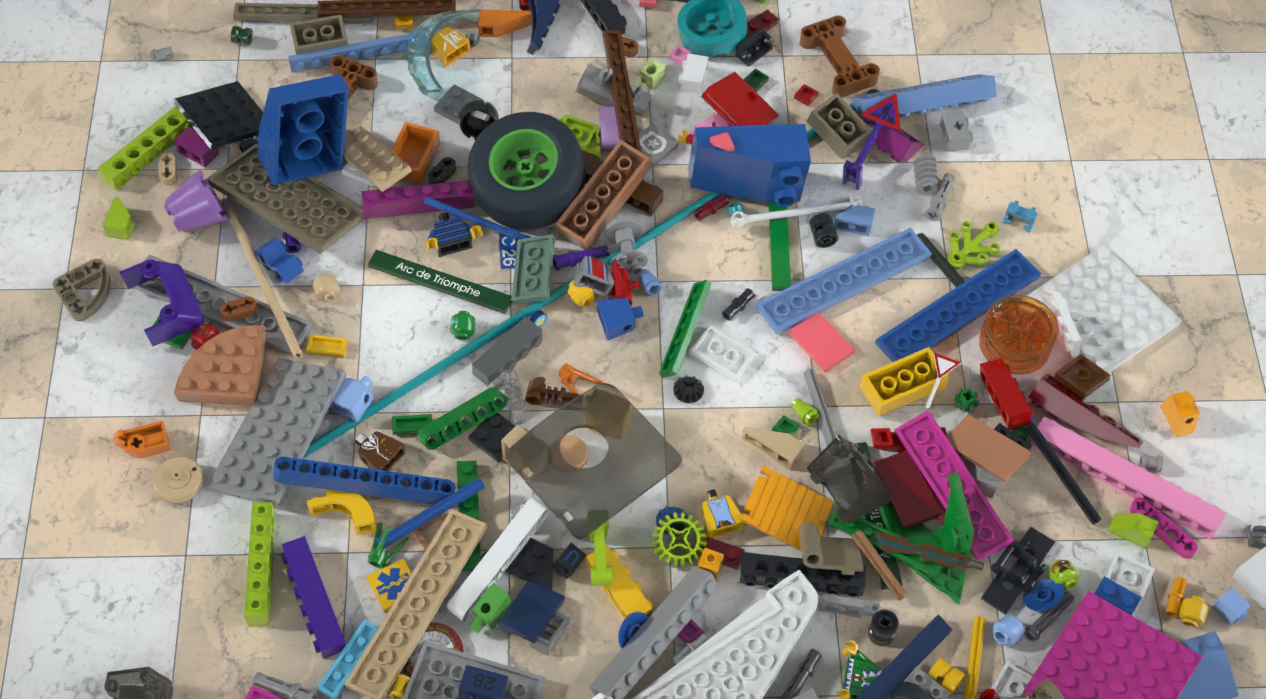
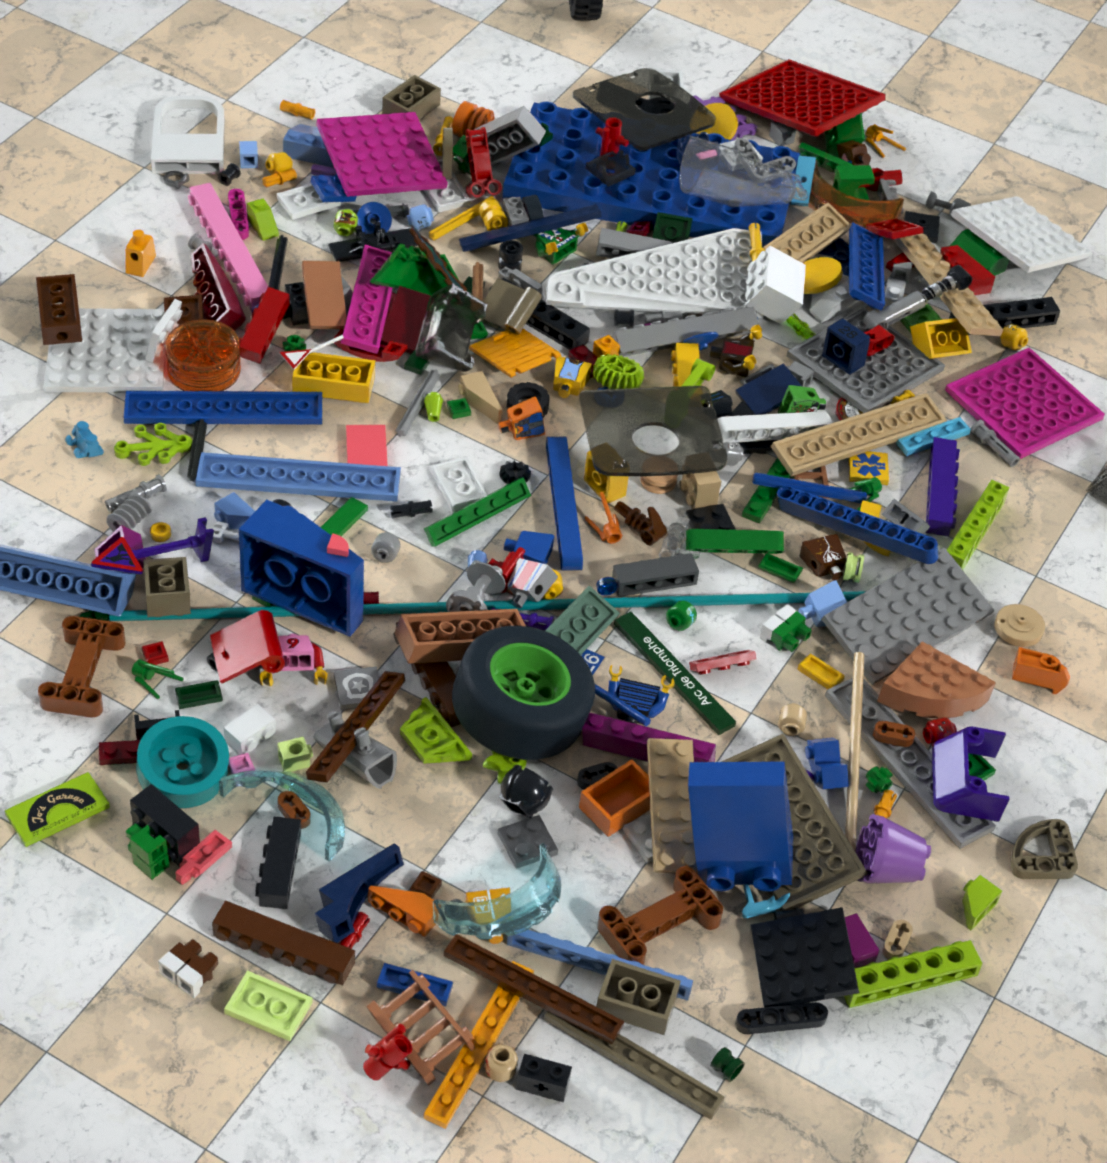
camera: 150 degrees left, 10 degrees down
light grey pin [150,46,174,62] -> none
lavender beam [599,106,619,150] -> none
light grey brick [940,111,973,152] -> none
none -> reddish brown brick [36,274,83,345]
none -> green plant [132,659,184,699]
none -> yellow tile [150,522,171,542]
none -> black bush [218,163,241,186]
none -> clear light blue windscreen [219,770,345,862]
none -> light grey head [371,532,401,563]
none -> reddish brown tile [410,871,442,899]
none -> torso [498,396,545,440]
none -> black tyre [506,382,550,418]
none -> blue beam [546,436,583,571]
none -> black bush [614,310,634,326]
none -> plate [689,650,757,675]
none -> torso [710,324,762,377]
none -> black beam [735,1002,828,1034]
none -> green hips [760,604,812,652]
none -> light grey brick [786,361,814,387]
none -> yellowish green wheel [843,552,864,583]
none -> green gear [865,766,893,794]
none -> light orange pin [874,789,897,818]
none -> light grey brick [882,499,930,534]

